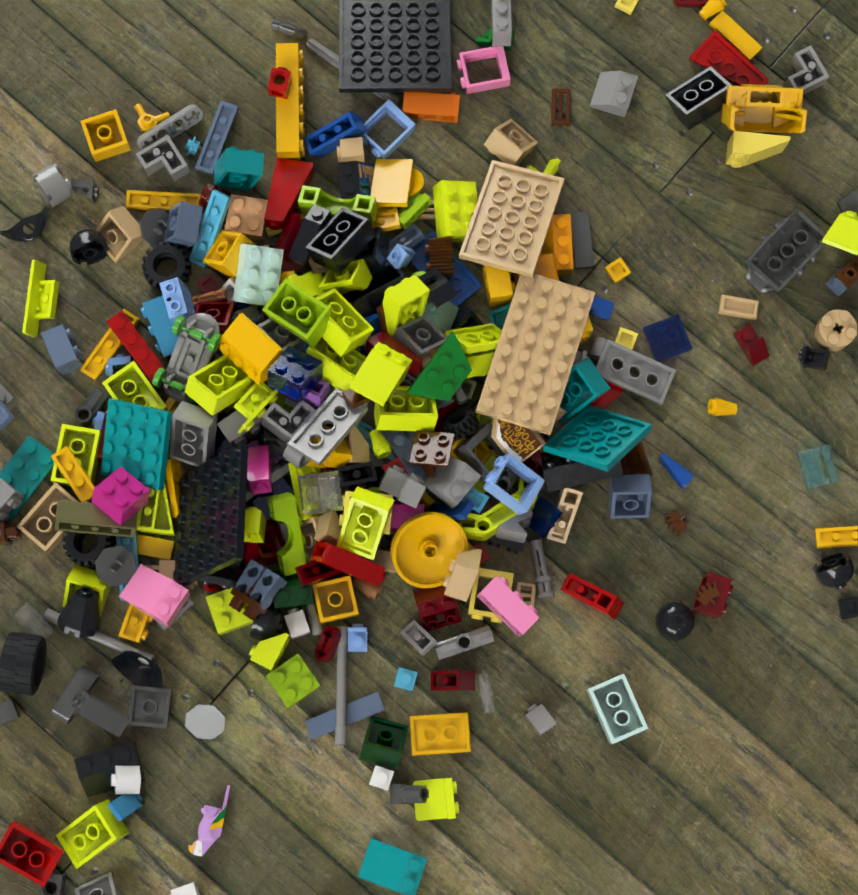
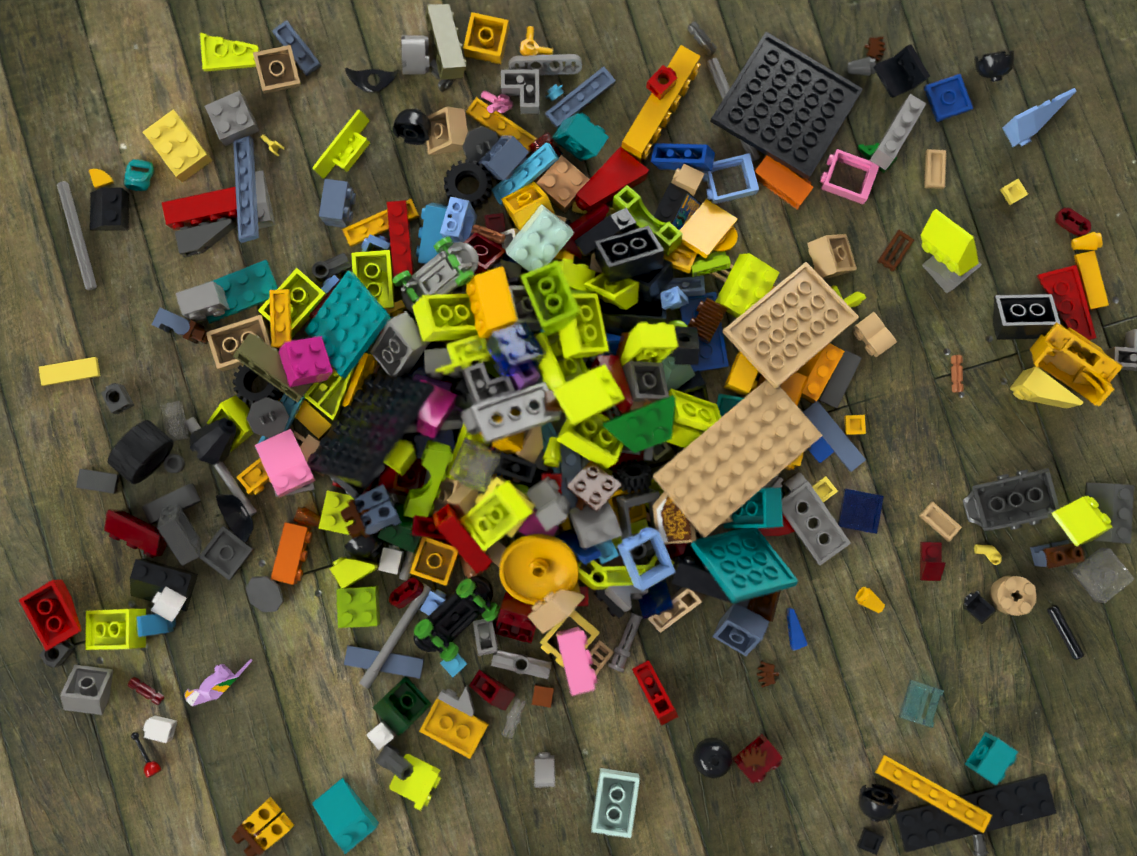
camera: 35 degrees right, 5 degrees up
none -> dark red slope [104,509,168,558]
none -> dark red axle [127,677,164,705]
none -> dark grey tile [164,454,185,473]
none -> orange brick [271,522,312,585]
none -> clear orange cone [293,507,321,528]
none -> black piece [413,576,500,662]
none -> brick [425,4,467,80]
none -> light grey slope [437,685,475,717]
none -> bright pink piece [481,91,513,113]
none -> dark orange tile [532,684,554,708]
none -> sand blue tile [803,401,866,472]
none -> tan brick [853,312,897,357]
none -> neon yellow slope [921,209,979,277]
none -> tan tile [925,149,946,189]
none -> nougat axle [951,355,964,393]
none -> light yellow arm [974,544,1002,565]

